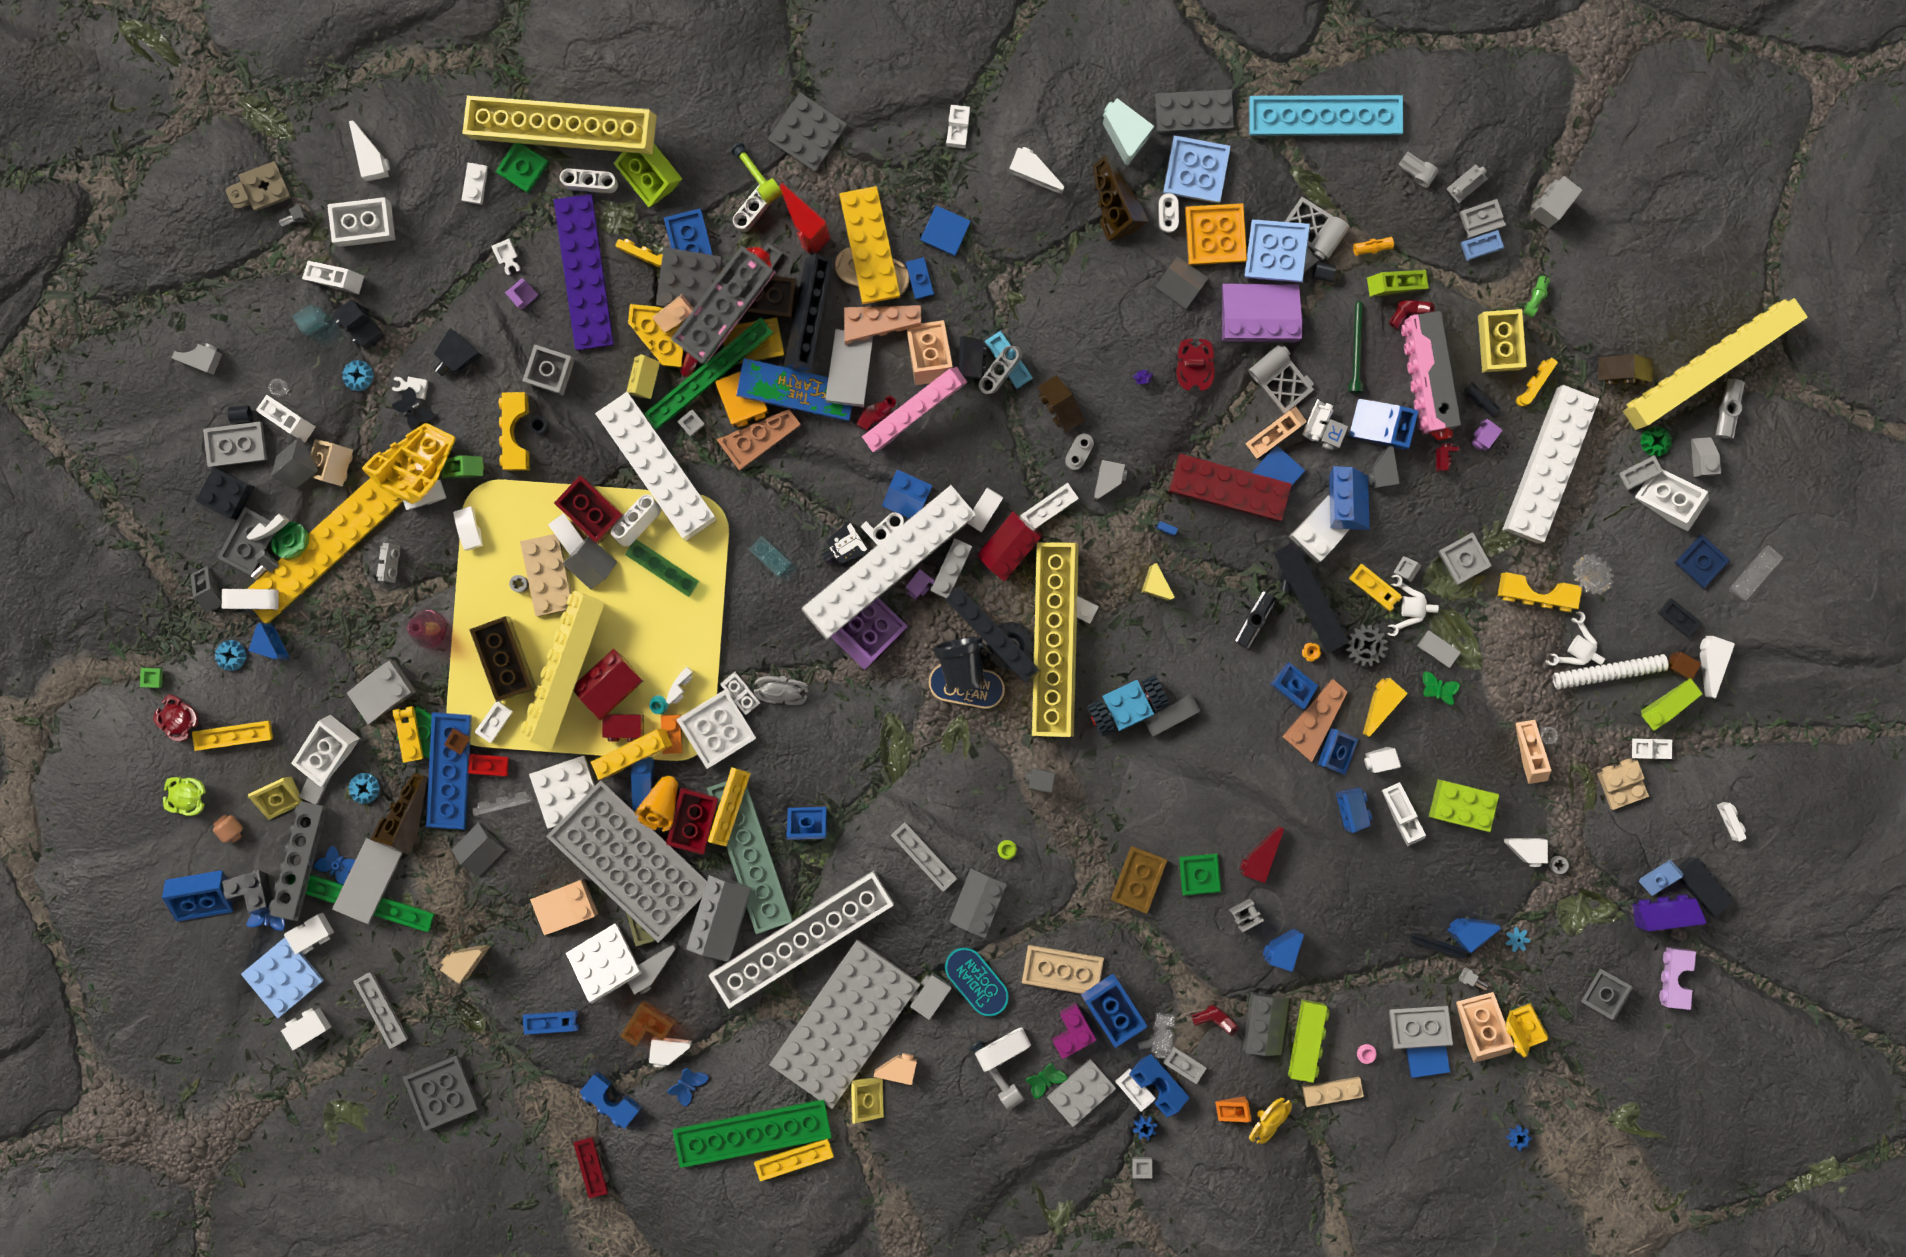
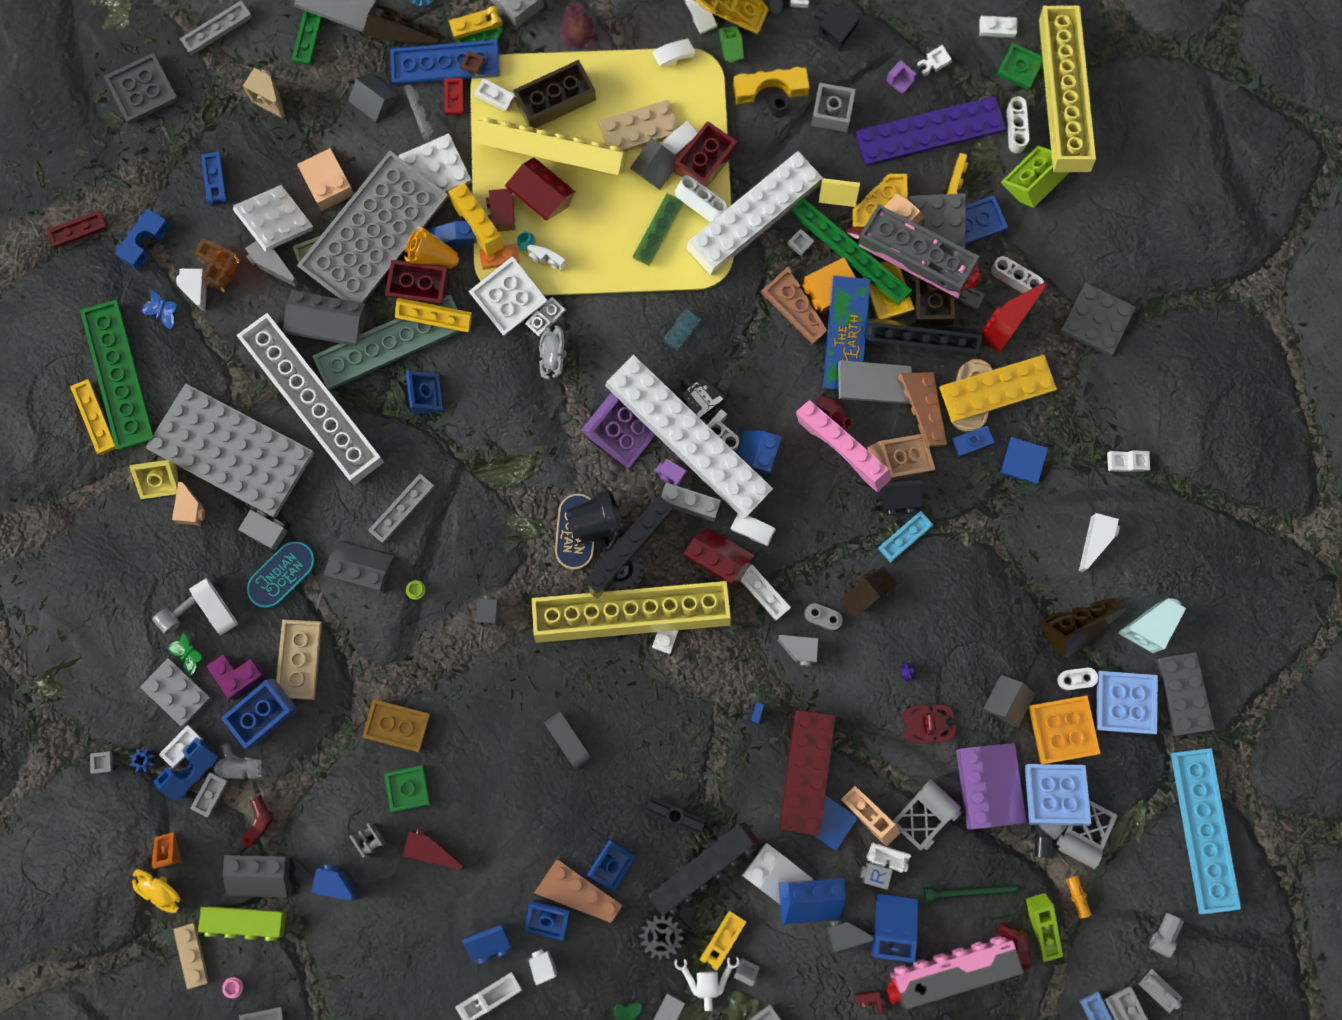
camera: 80 degrees right, 10 degrees down
light grey bush [509,575,528,592] -> none
lime piece [731,143,782,205] -> none
light grey beam [979,346,1023,394] -> none
plate [1087,674,1170,737] -> none
light yellow slope [1142,563,1174,600] -> none
light orange plate [1302,643,1321,662] -> none
yellow slope [1363,678,1408,737] -> none

